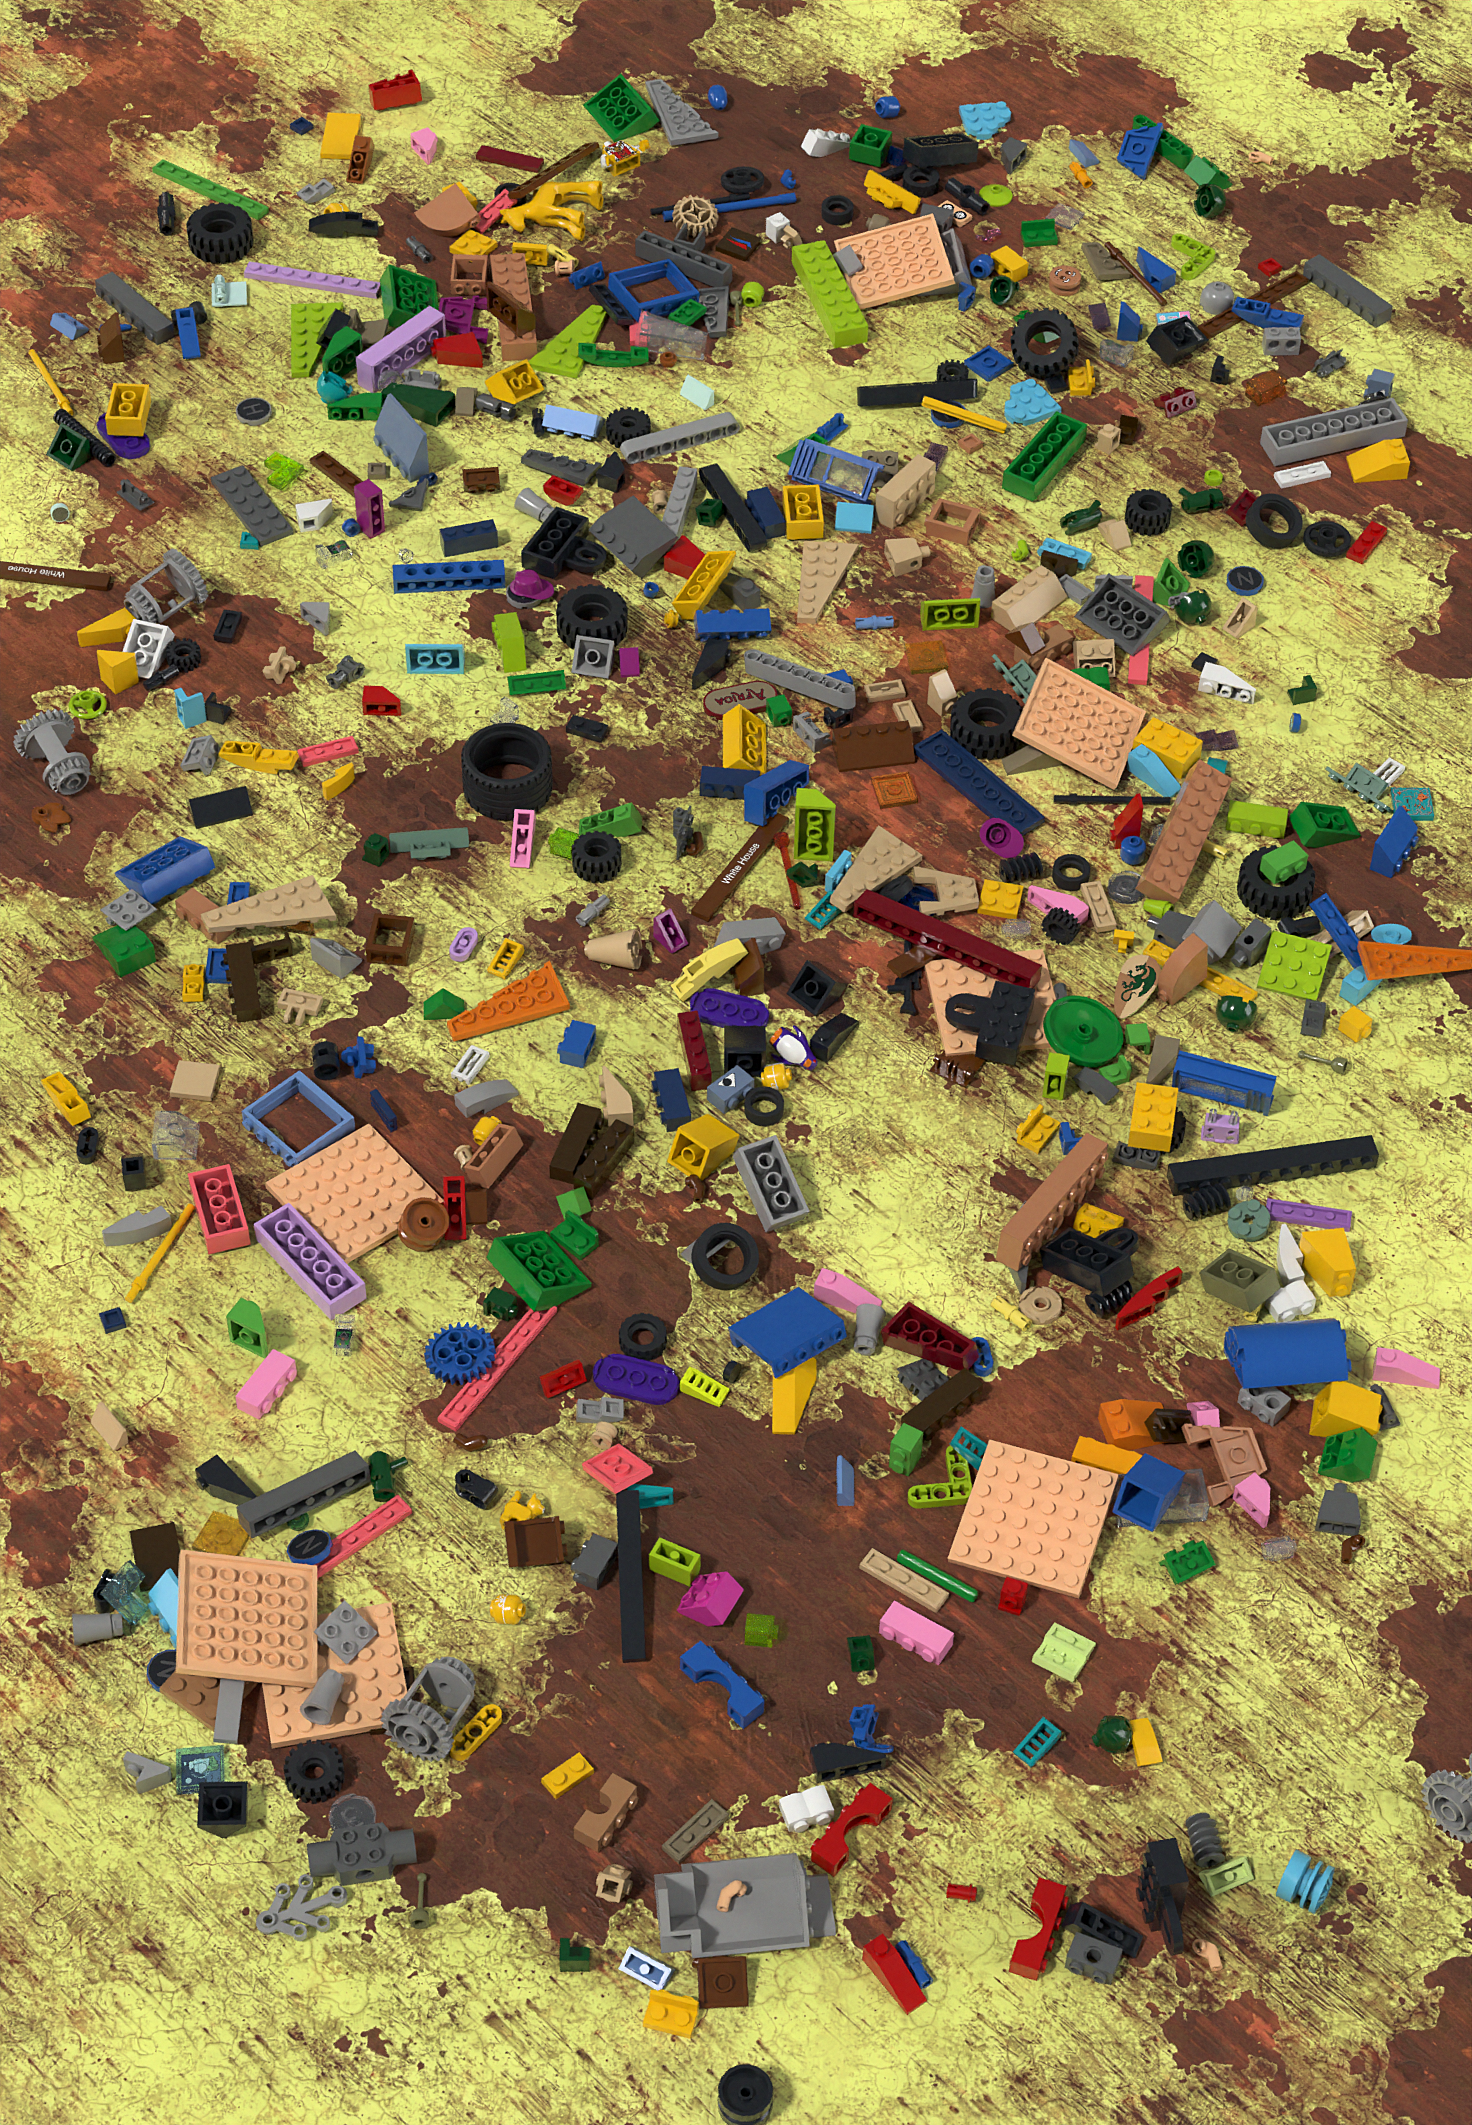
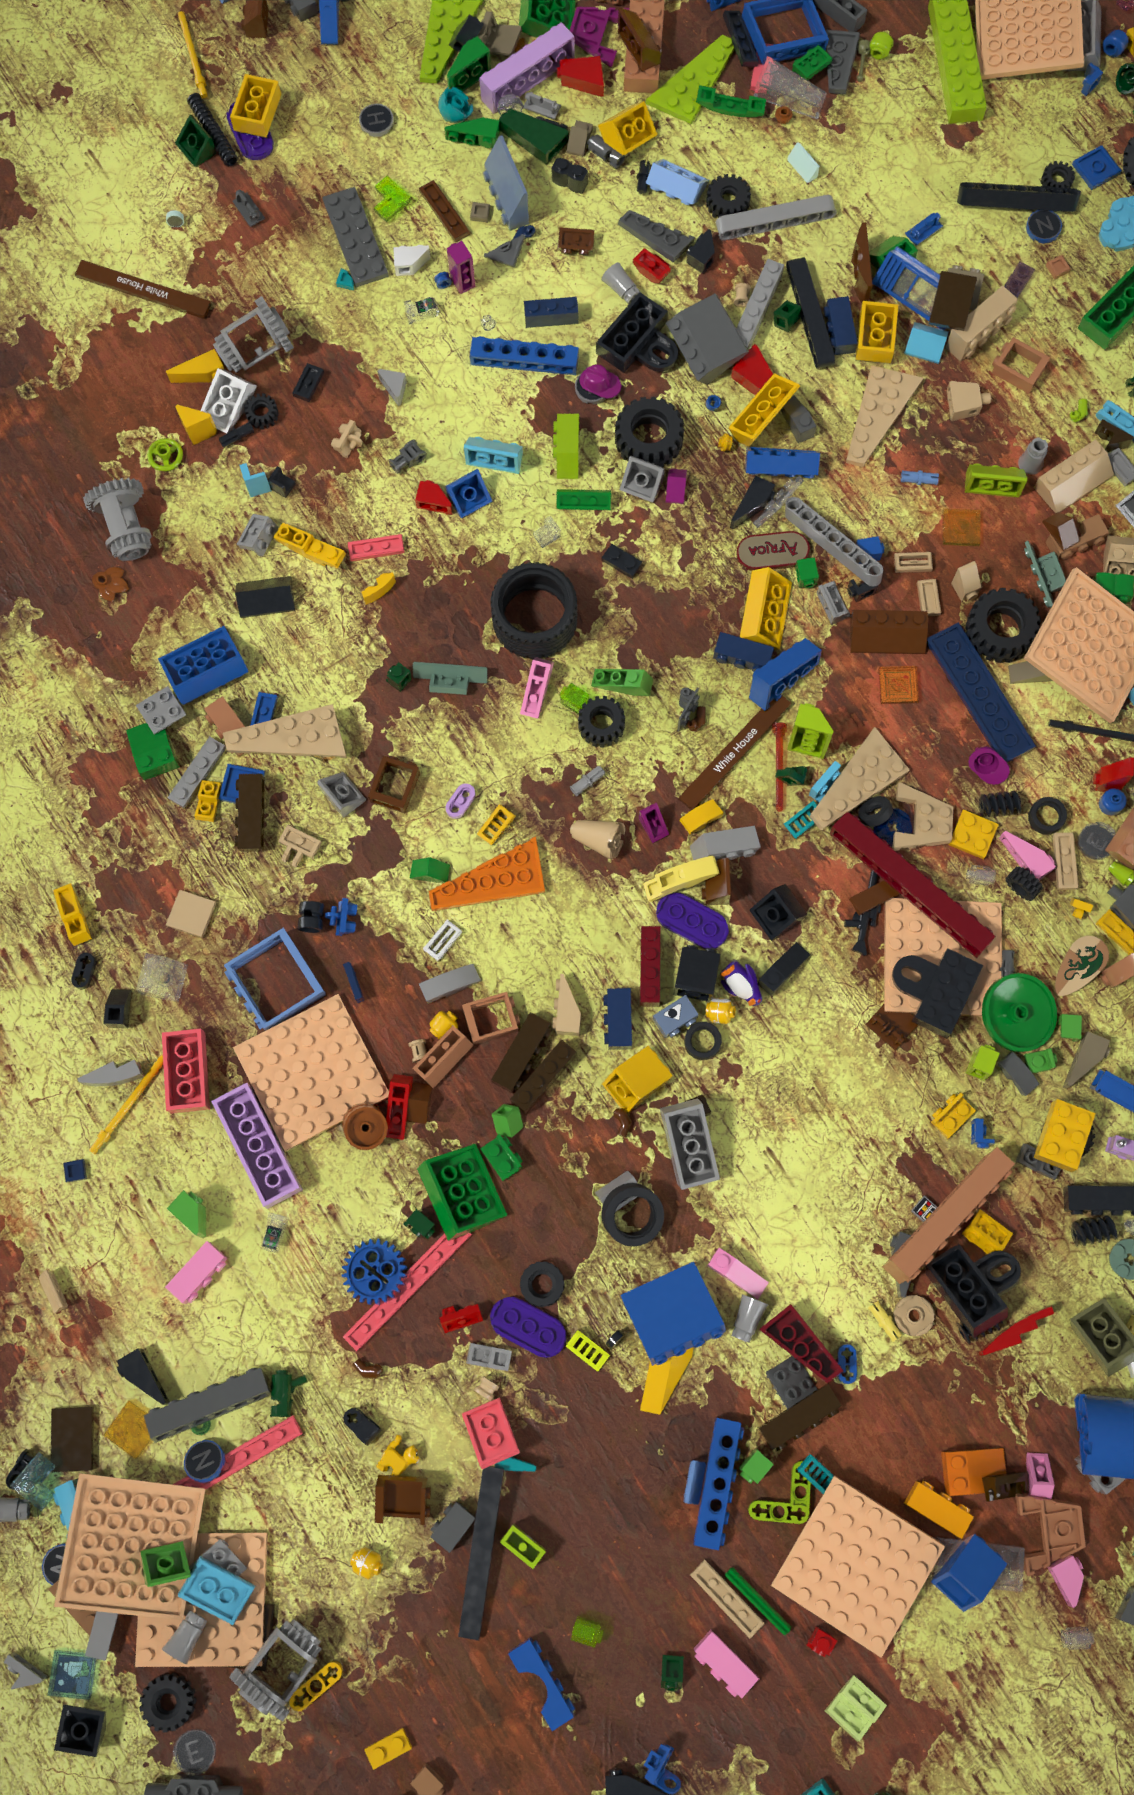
camera: 15 degrees right, 25 degrees up
dark brown hinge [248,931,293,965] -> none
blue brick [557,1020,596,1068] -> none
dark pink slope [677,1571,744,1626] -> none
light grey slope [832,244,863,276] -> none
yellow axle [922,396,1007,434] -> none
green bracket [1159,1539,1216,1585] -> none
none -> bright green slope [141,1541,191,1587]
none -> light grey plate [168,736,226,809]
none -> medium azure tile [178,1556,255,1625]
none -> blue slope [446,469,492,518]
none -> nougat window [462,992,521,1045]
none -> black brick [551,158,588,193]
none -> yellow slope [679,799,724,834]
none -> blue brick [693,1418,744,1551]
none -> clear wing [753,476,804,528]
none -> reddish brown slope [851,223,872,303]
none -> dark brown tile [929,271,977,331]

